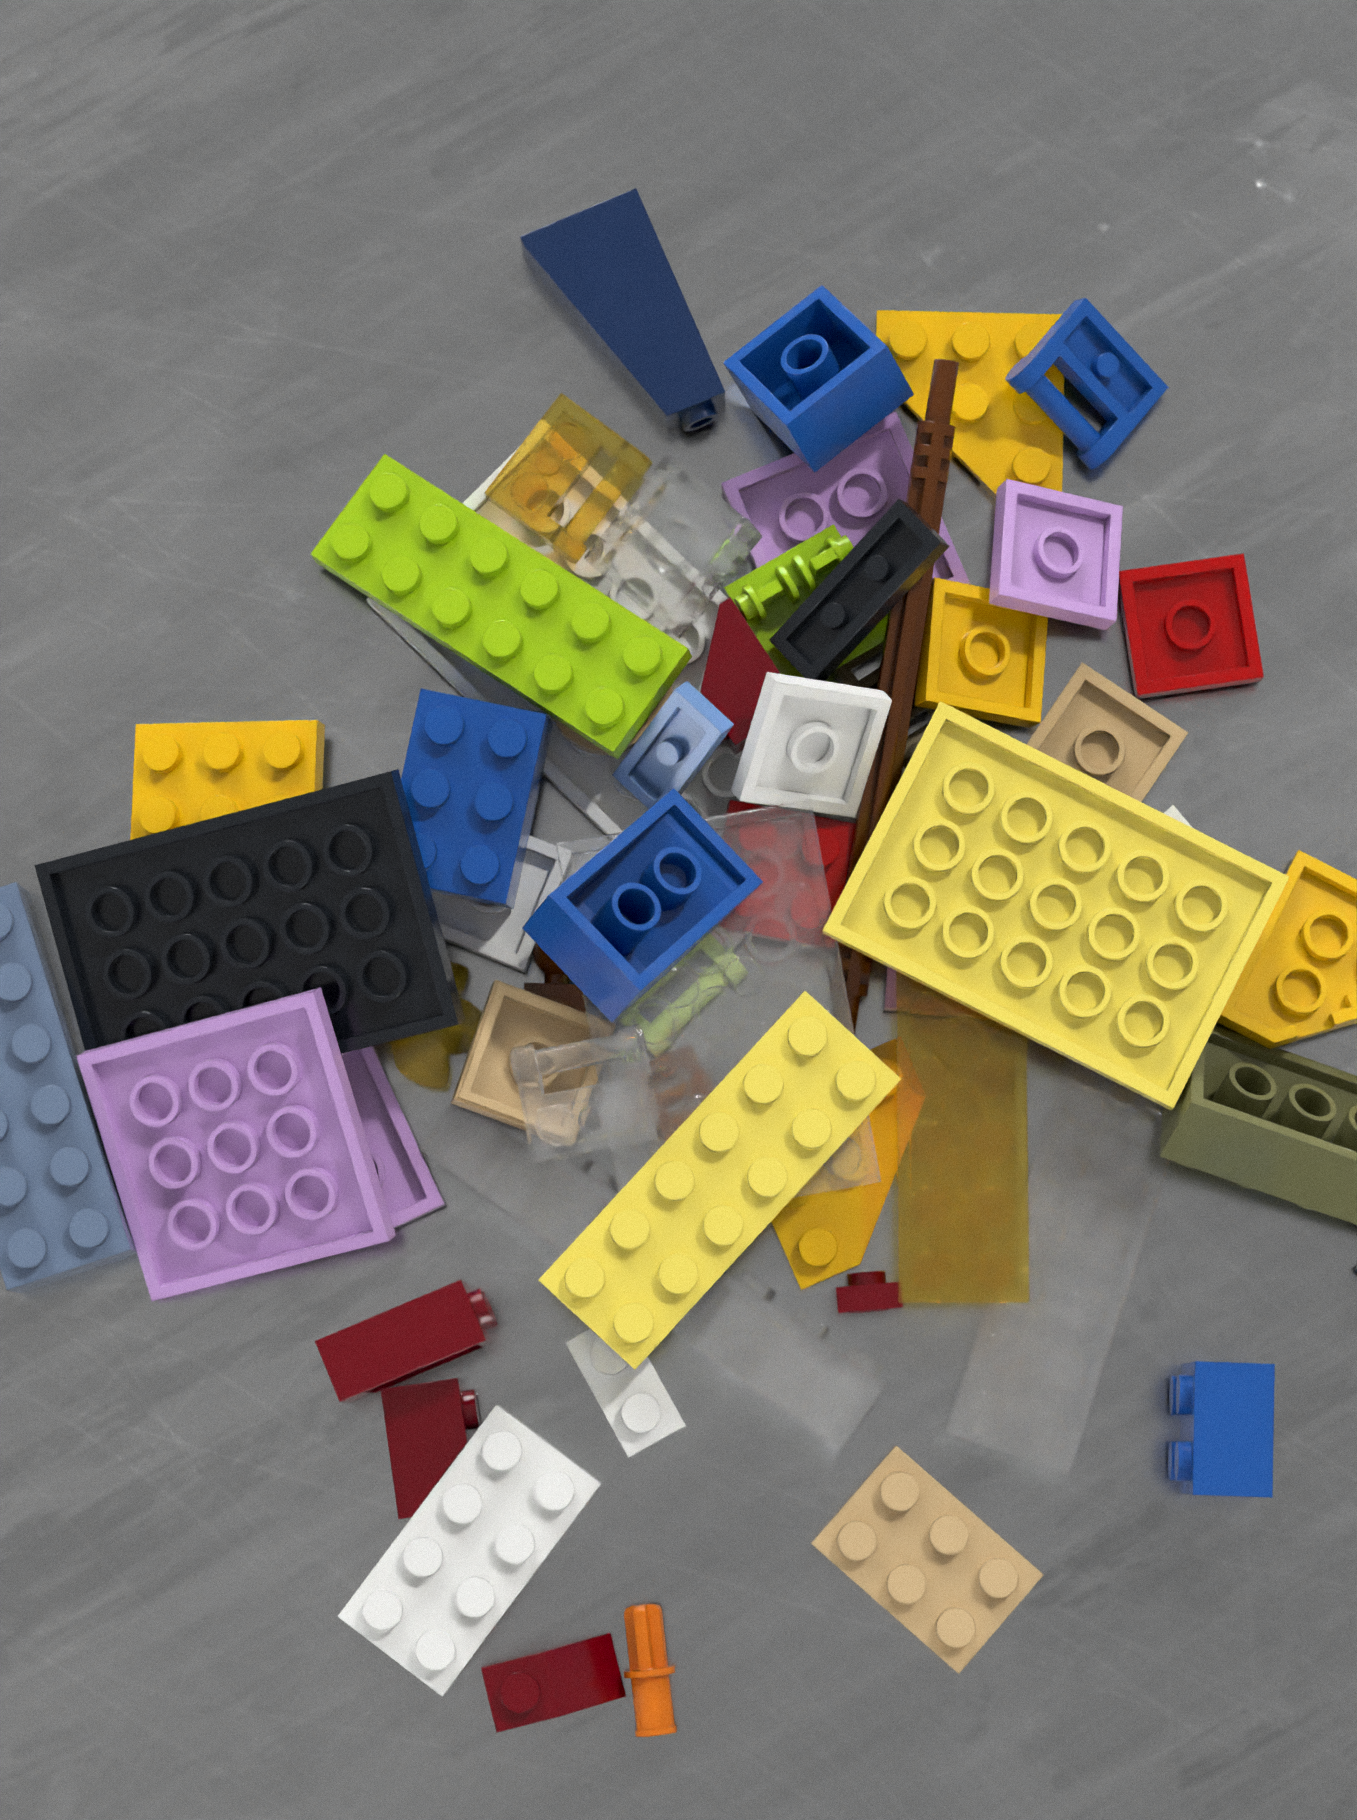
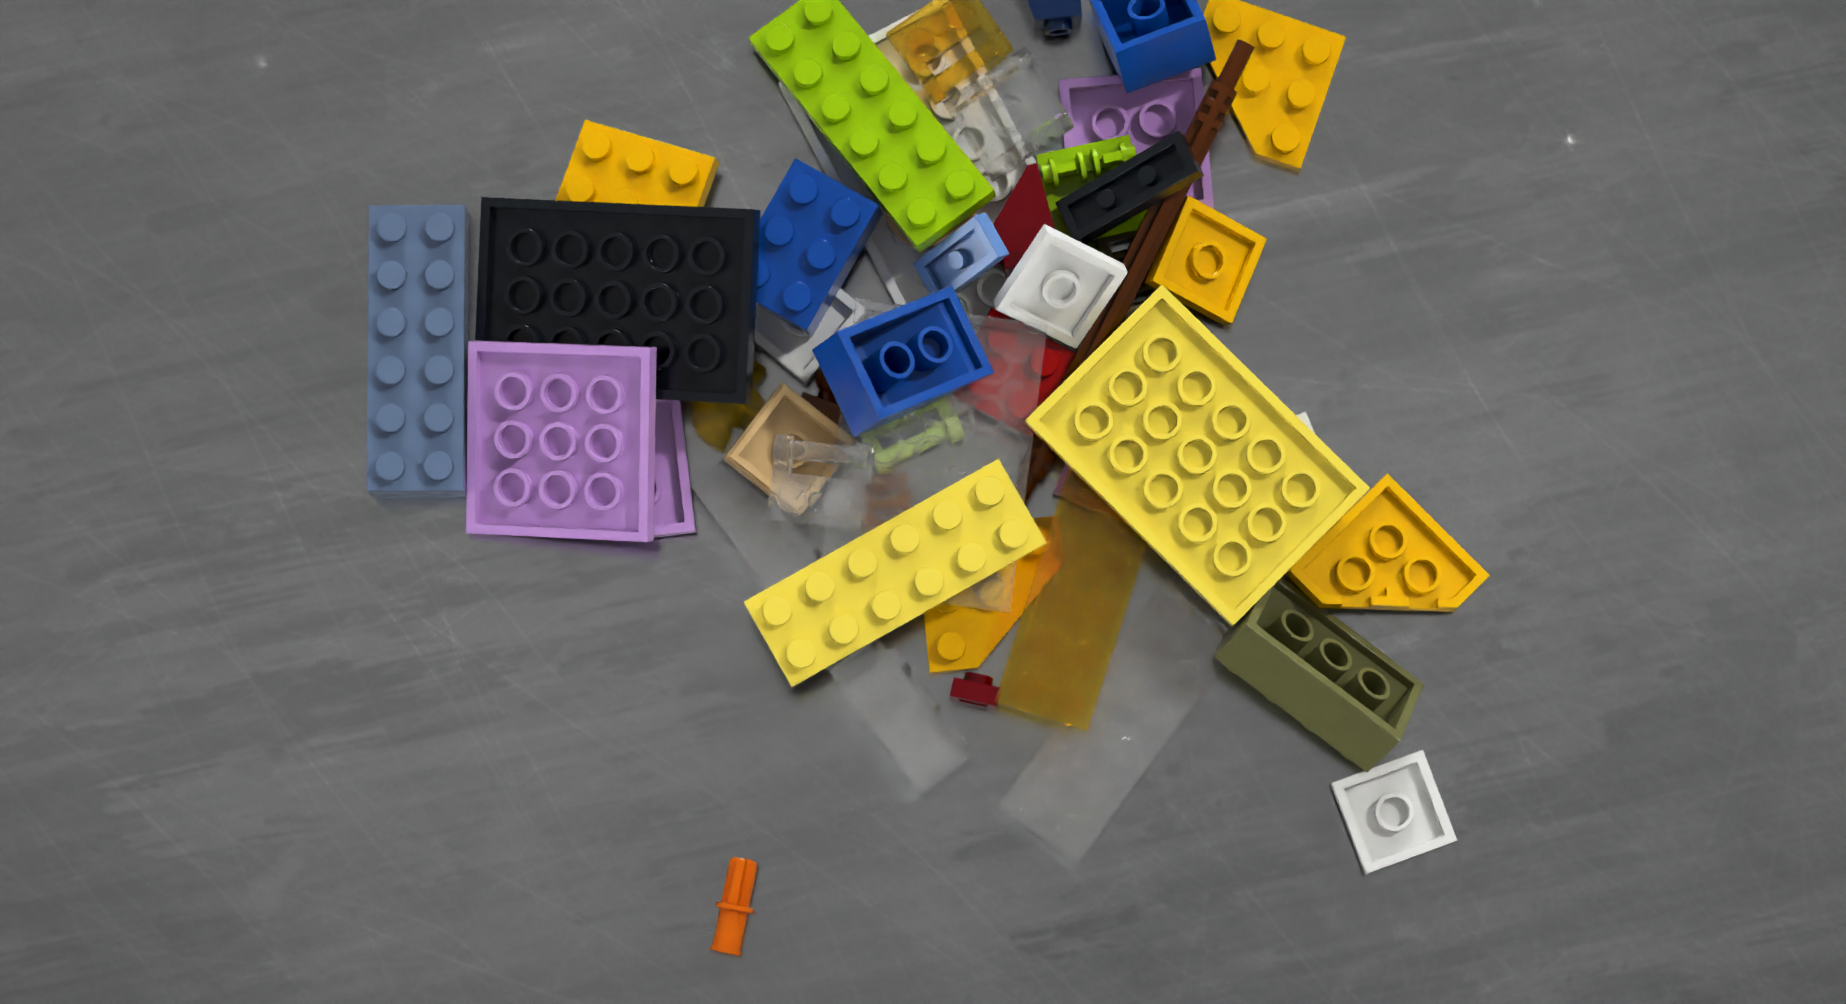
camera: 15 degrees right, 0 degrees up
dark red window [315,1280,499,1404] -> none
white brick [338,1405,603,1696] -> none
dark red slope [380,1378,480,1519] -> none
dark red slope [481,1632,626,1733] -> none
white brick [565,1329,686,1458] -> none
tan plate [811,1445,1044,1674] -> none
lavender plate [989,479,1123,630] -> none
blue plate [1005,298,1169,470] -> none
tan plate [1026,662,1188,802] -> none
red plate [1118,553,1264,699] -> none
blue brick [1168,1361,1275,1498] -> none

